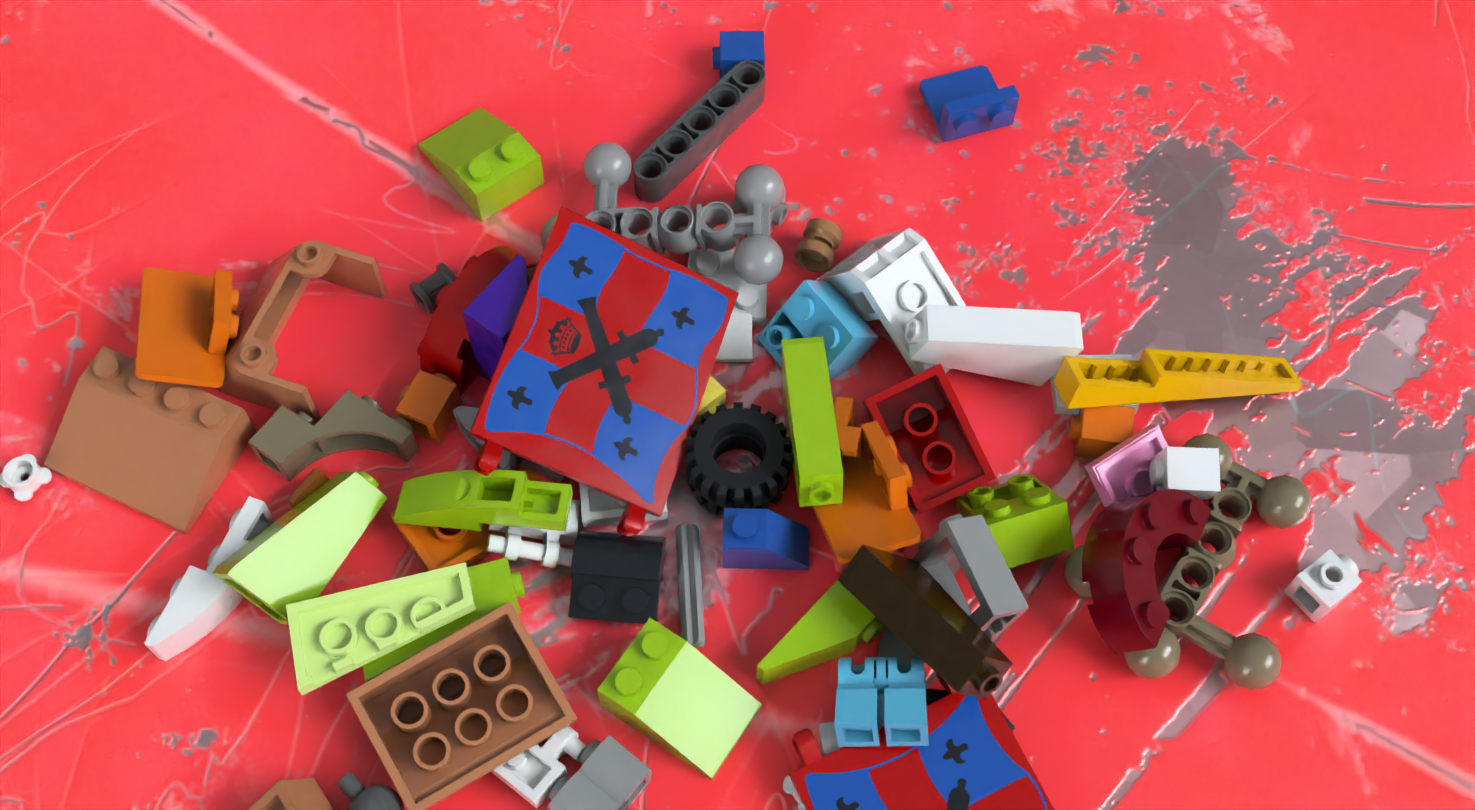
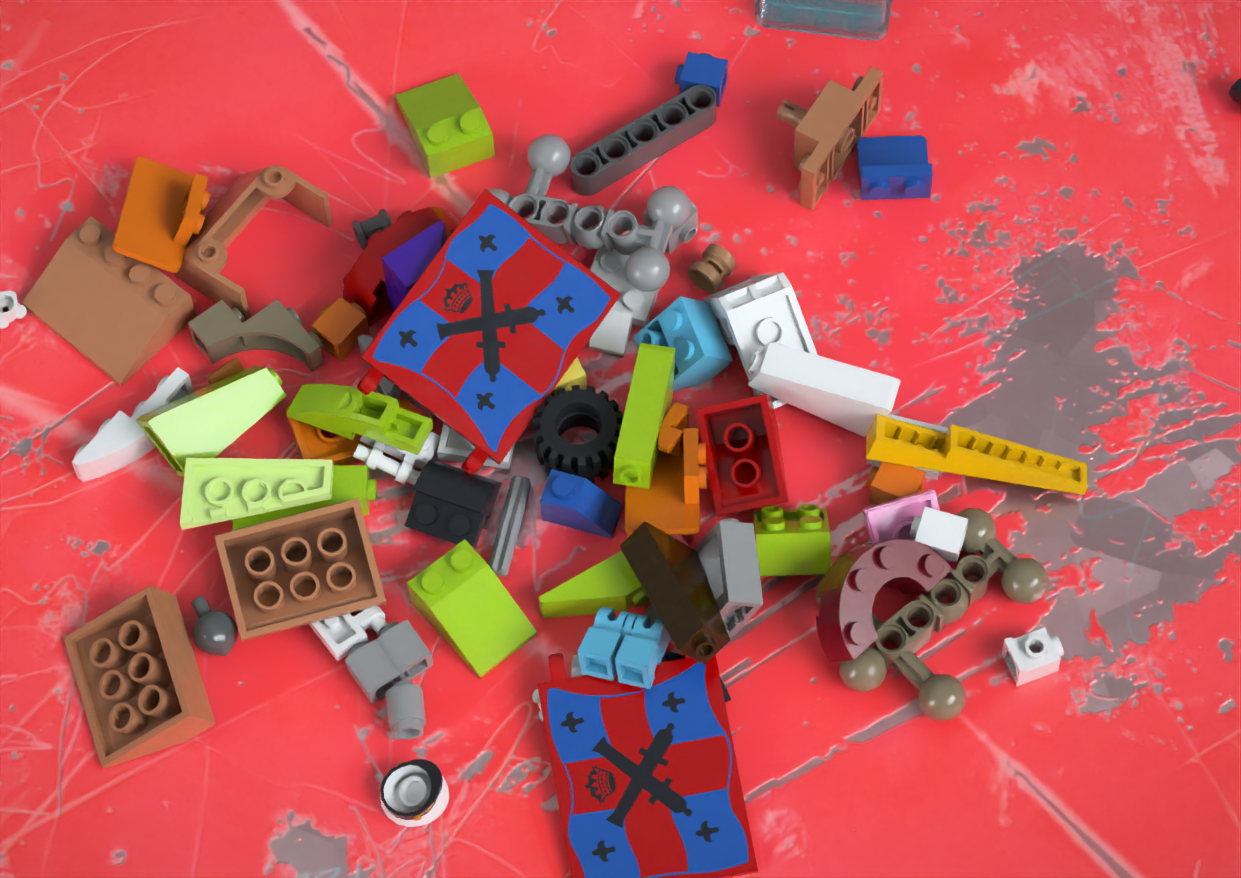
camera: 20 degrees right, 0 degrees up
none -> nougat brick [776,66,884,211]

